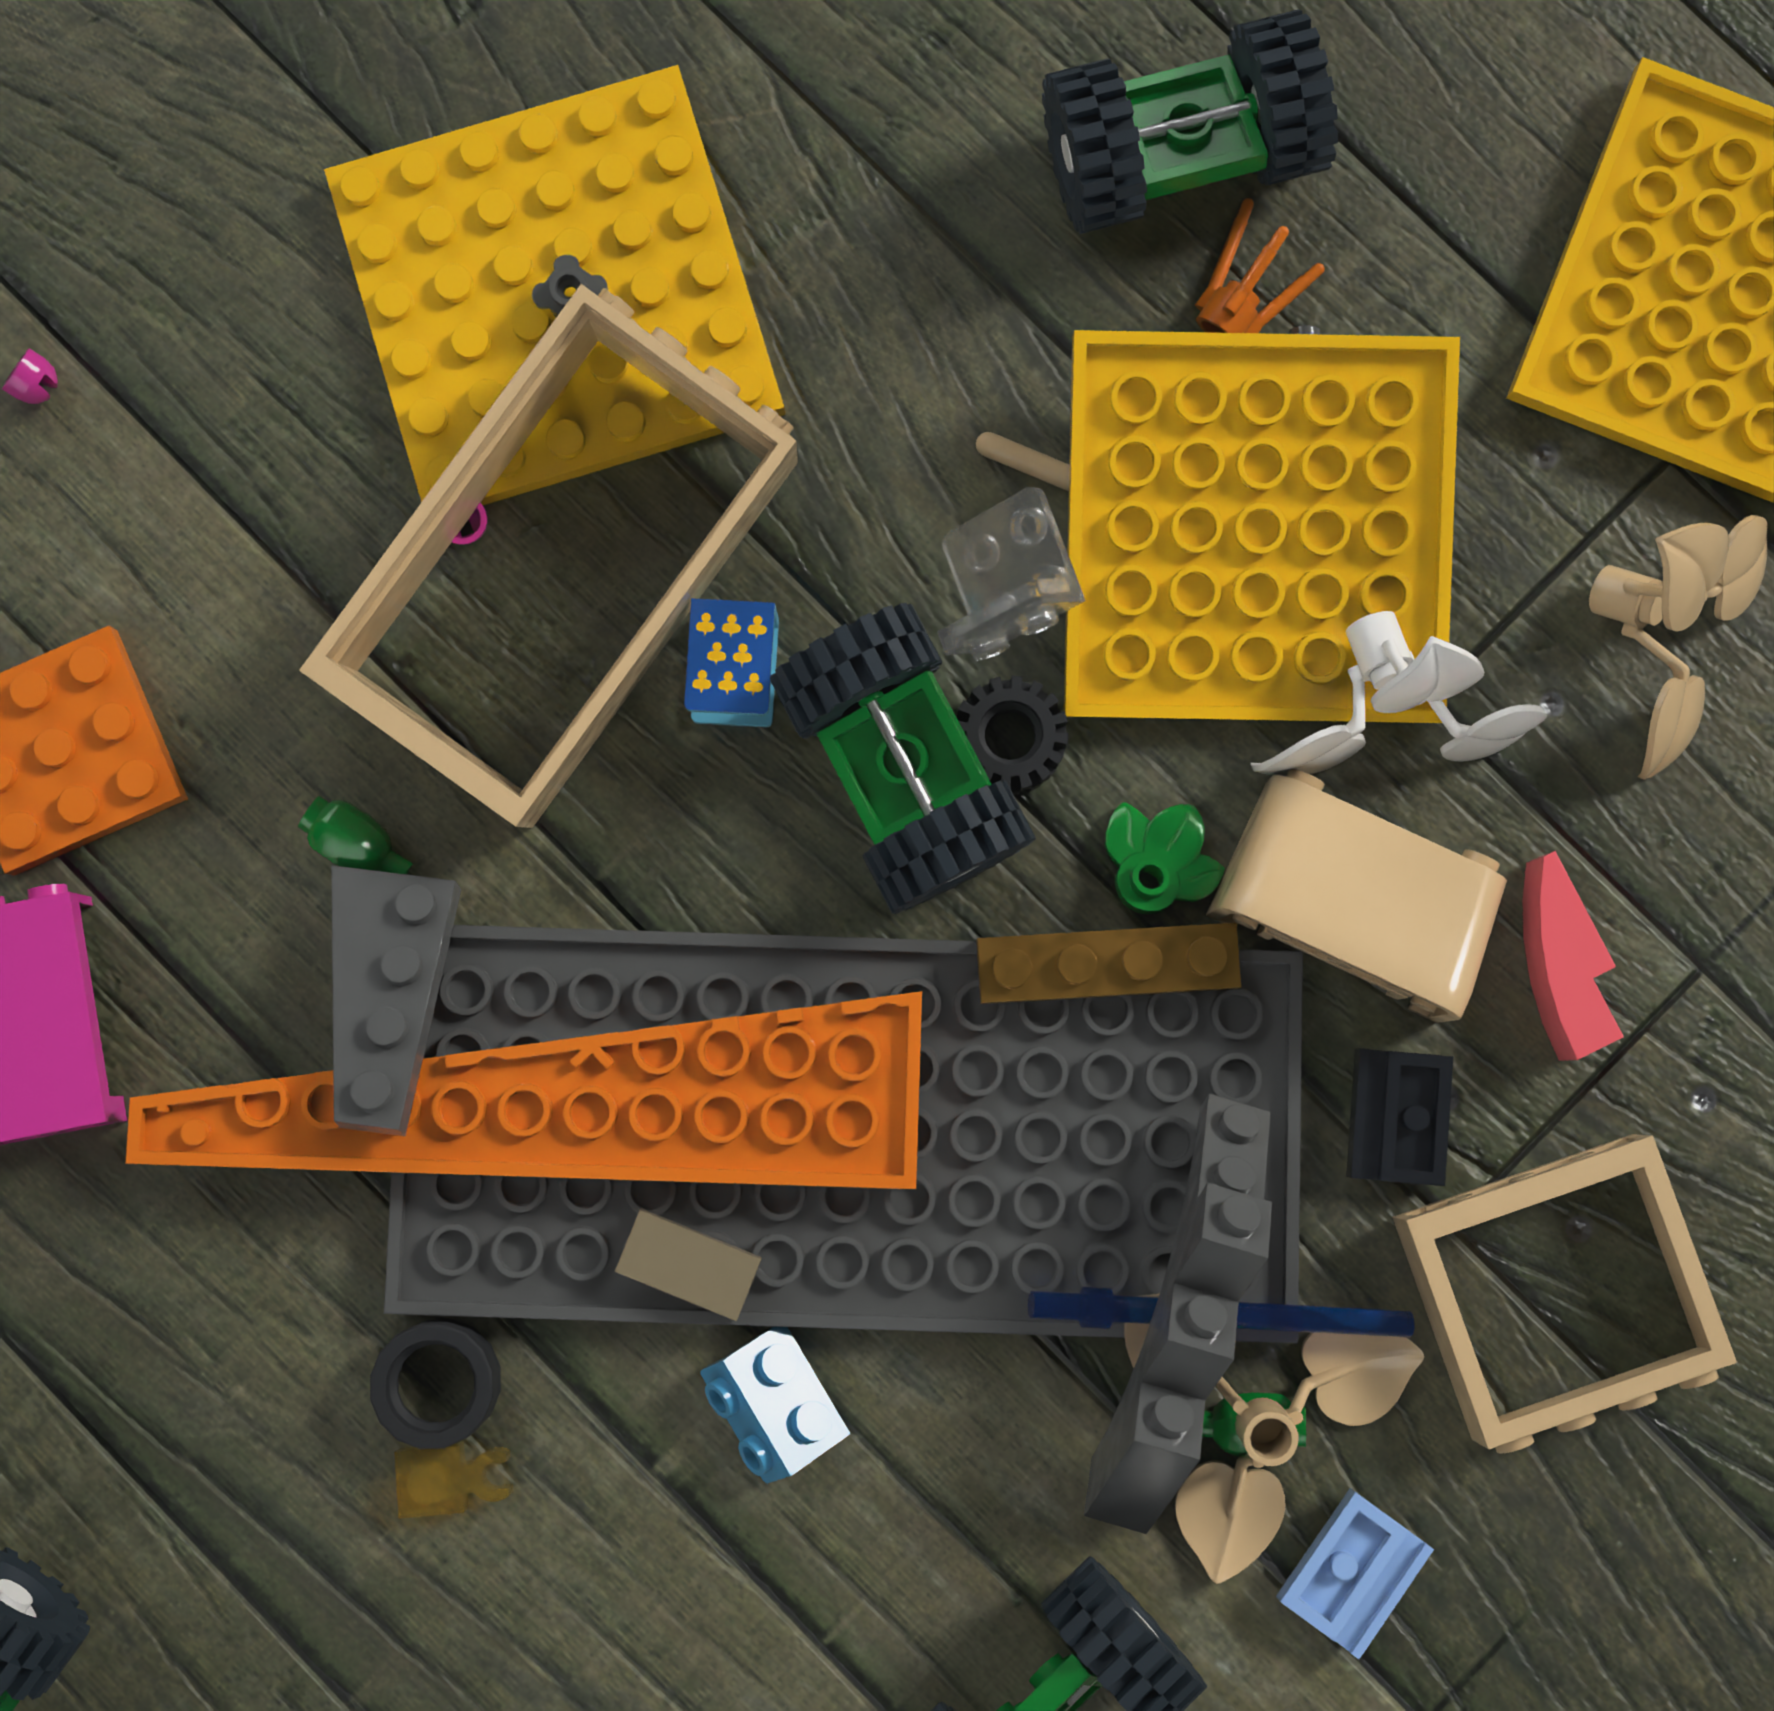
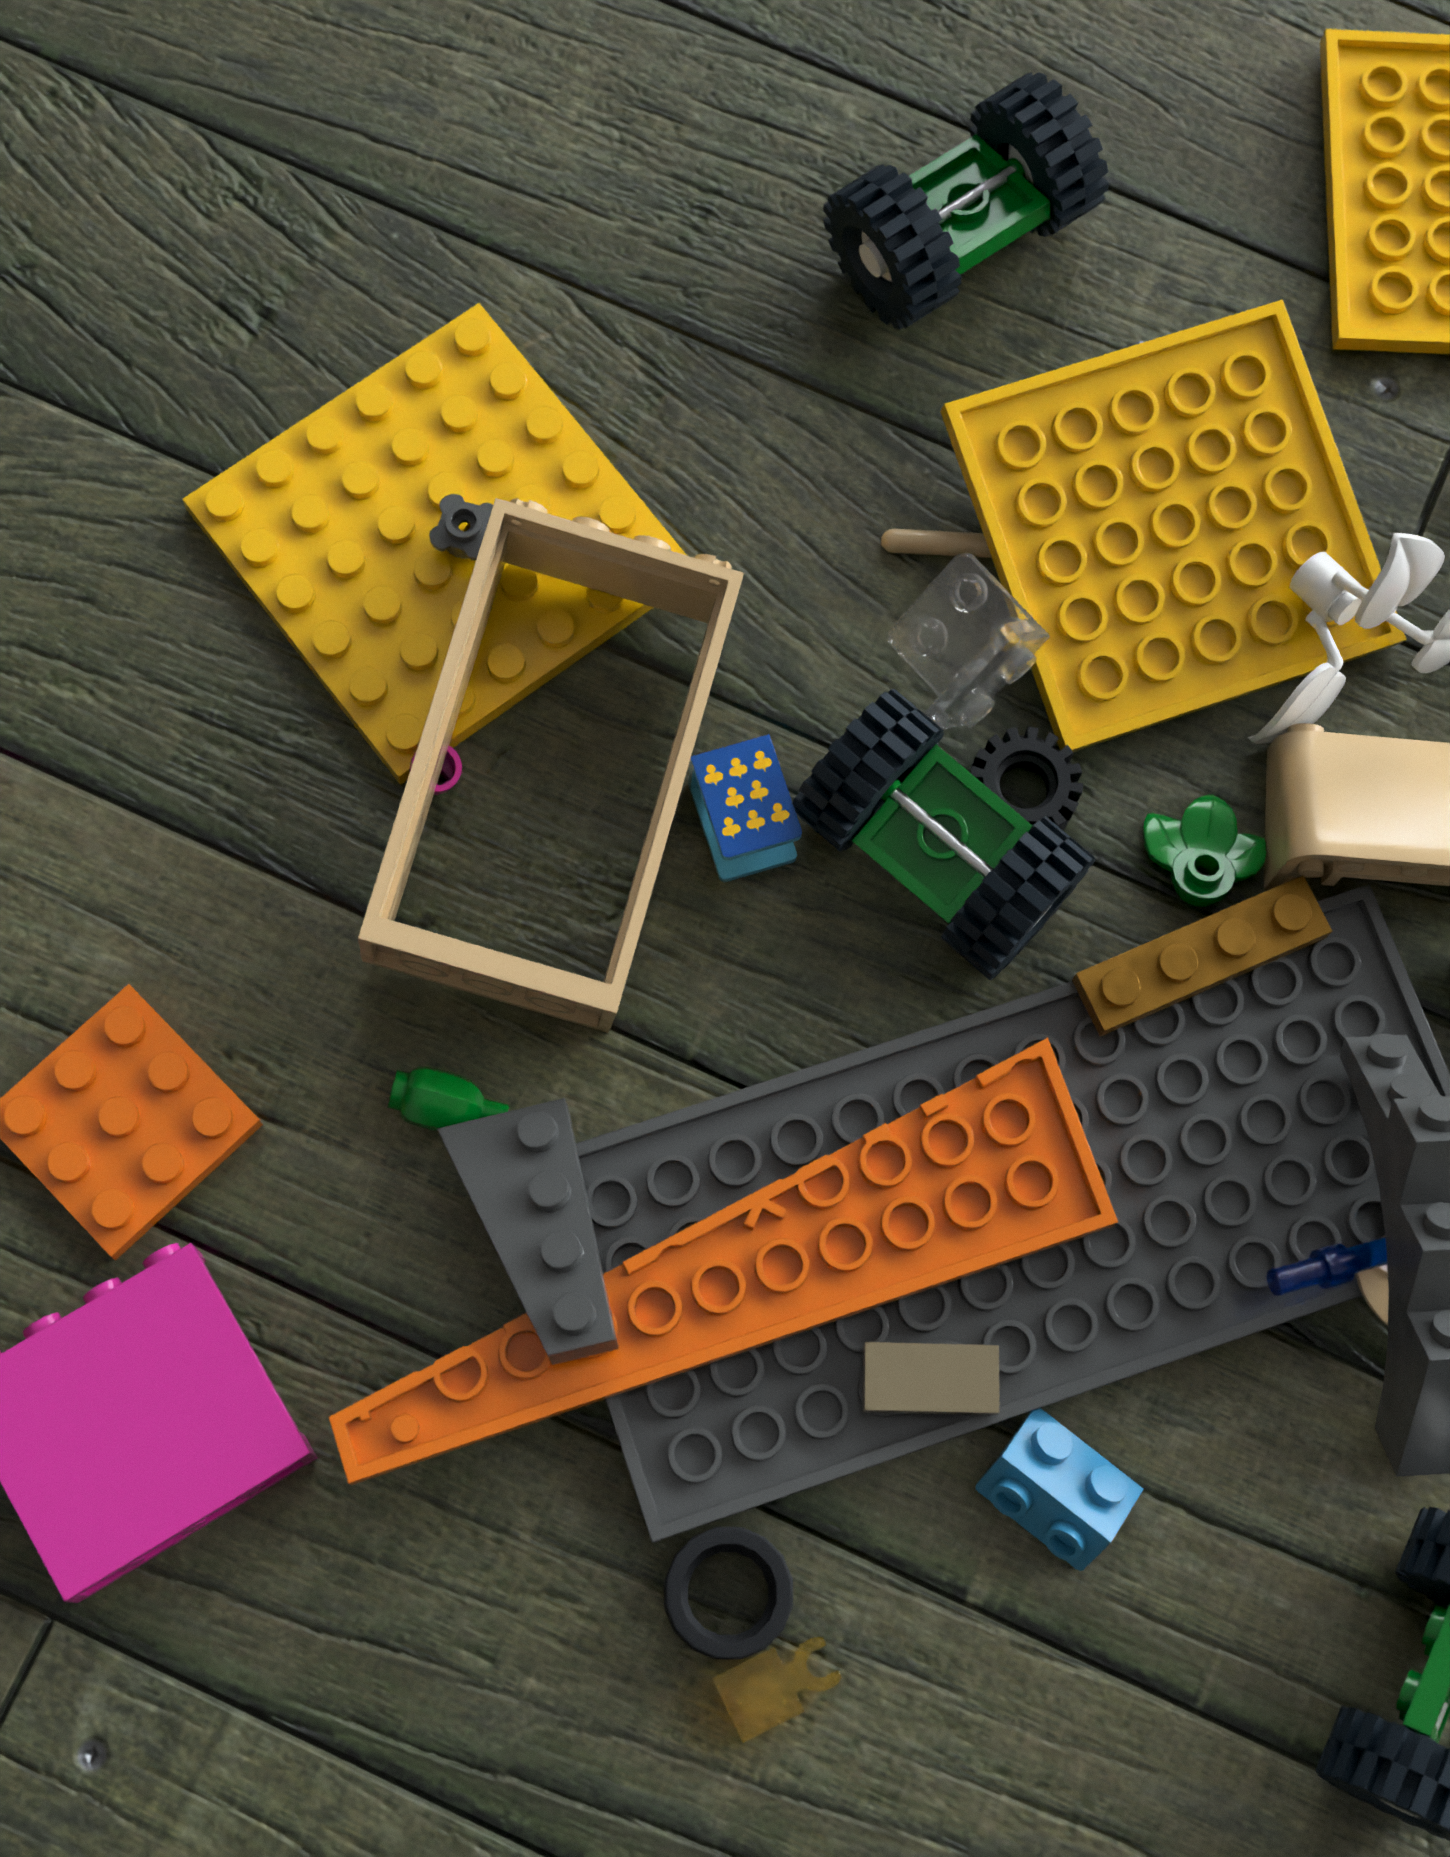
camera: 30 degrees left, 10 degrees down
orange plant [1195,198,1325,333] -> none

